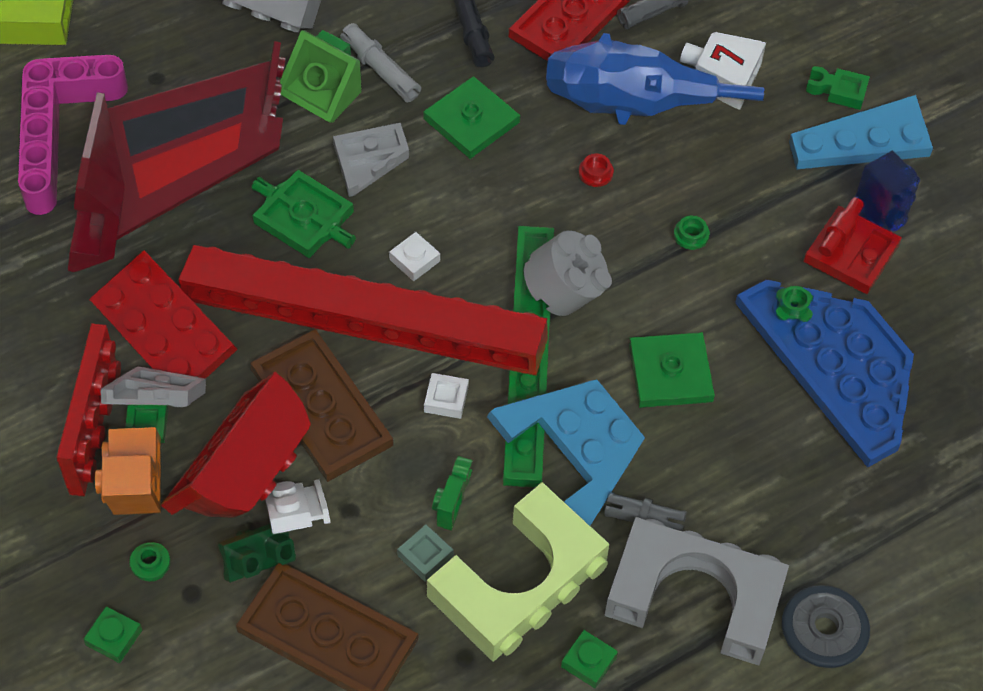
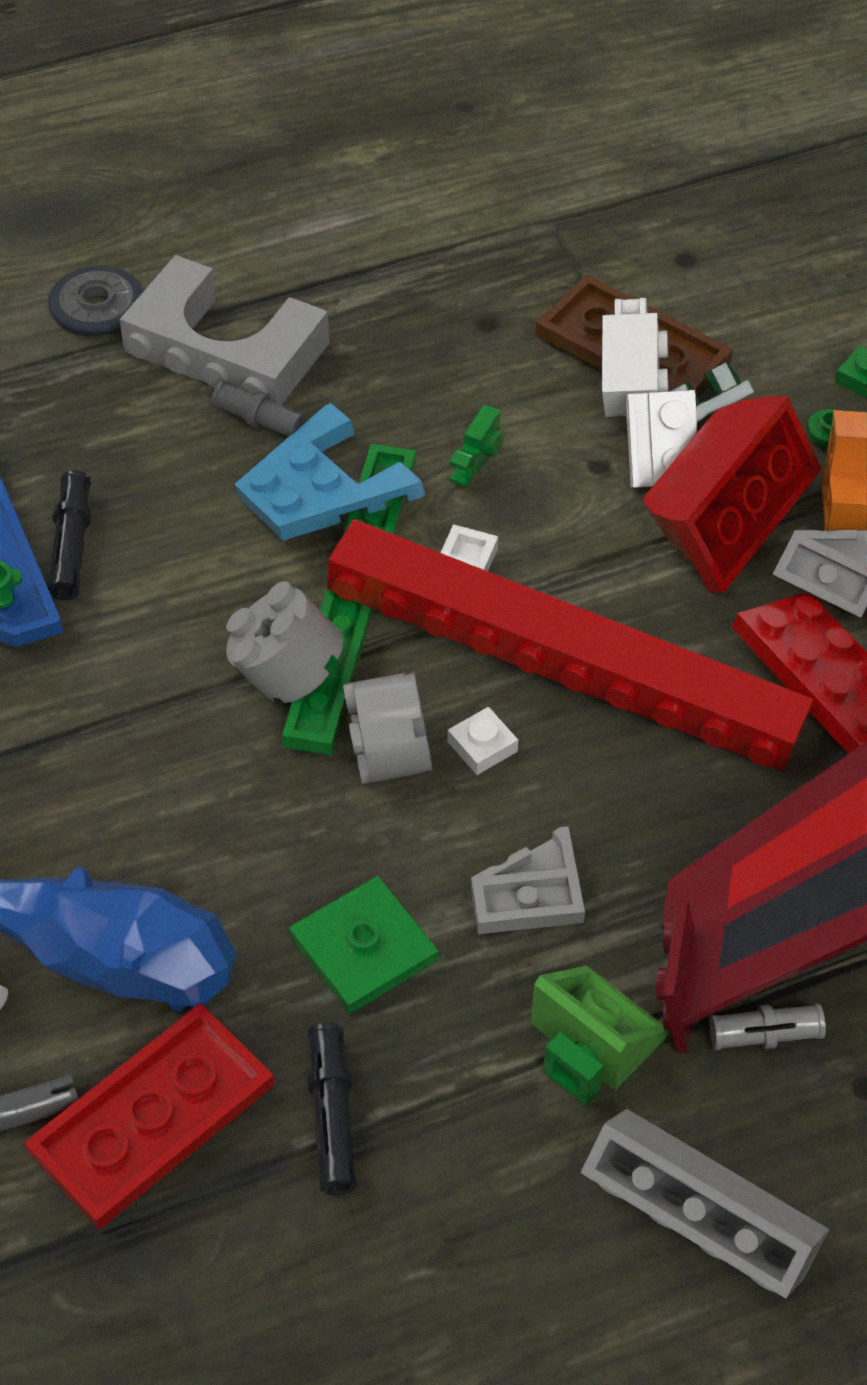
camera: 170 degrees left, 5 degrees down
reddish brown plate [250,329,393,482] -> none
green plate [252,170,356,258] -> none
light grey pin [340,23,421,102] -> none
sand green plate [397,525,454,582] -> none
yellowish green arch [427,482,609,662] -> none
green plate [561,630,618,689] -> none
red plate [579,154,614,187] -> none
green plate [629,332,715,408] -> none
green plate [674,215,710,250] -> none
none -> black pin [48,470,91,600]
none -> light grey brick [343,672,433,784]
none -> white brick [602,298,669,417]

